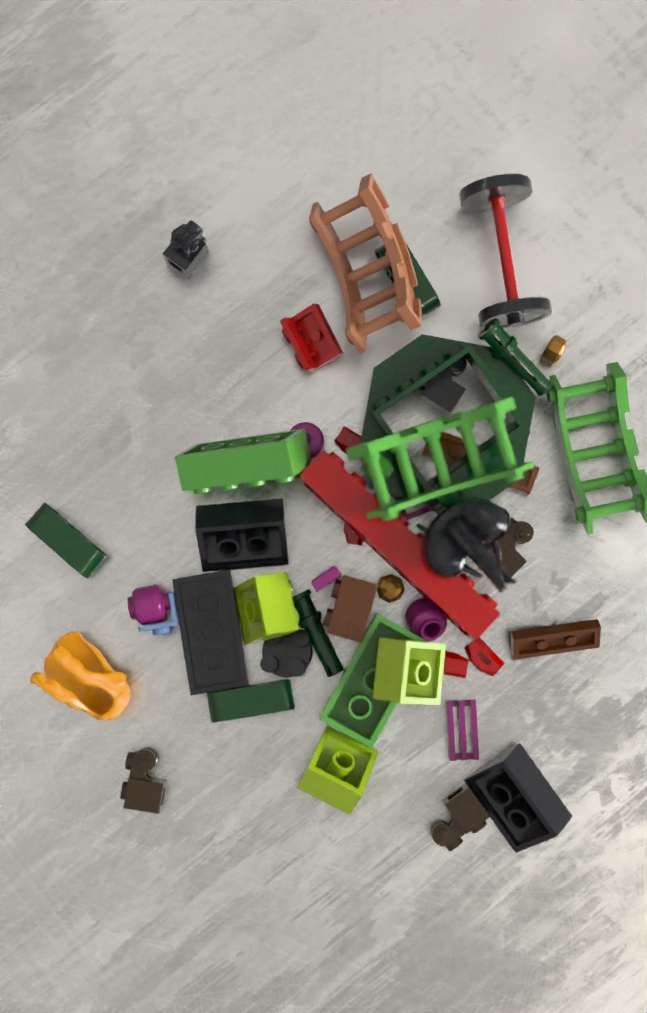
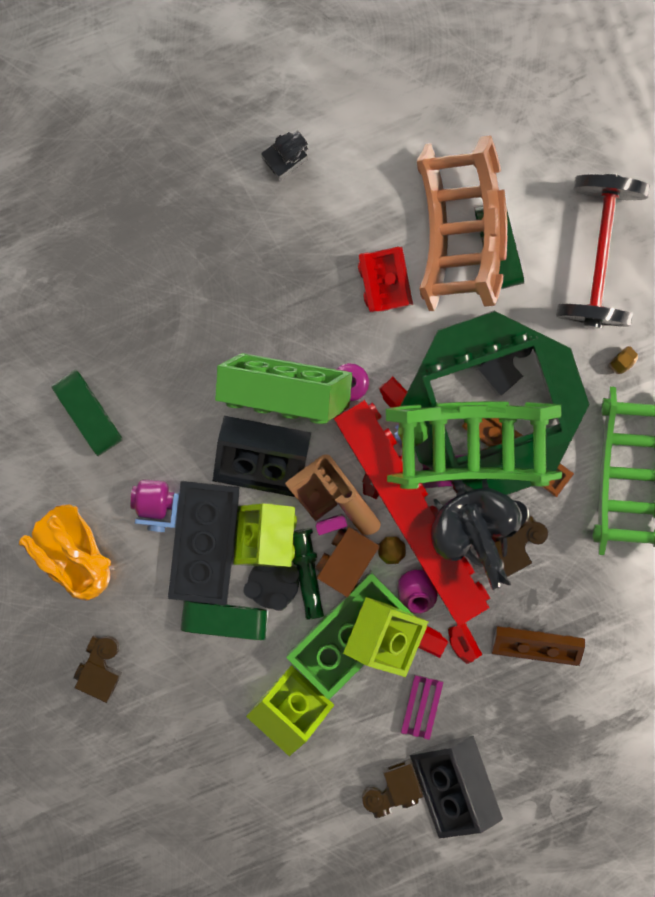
camera: 20 degrees right, 5 degrees up
dark green pin [477,318,553,396] -> none
none -> medium nougat piece [285,454,381,535]

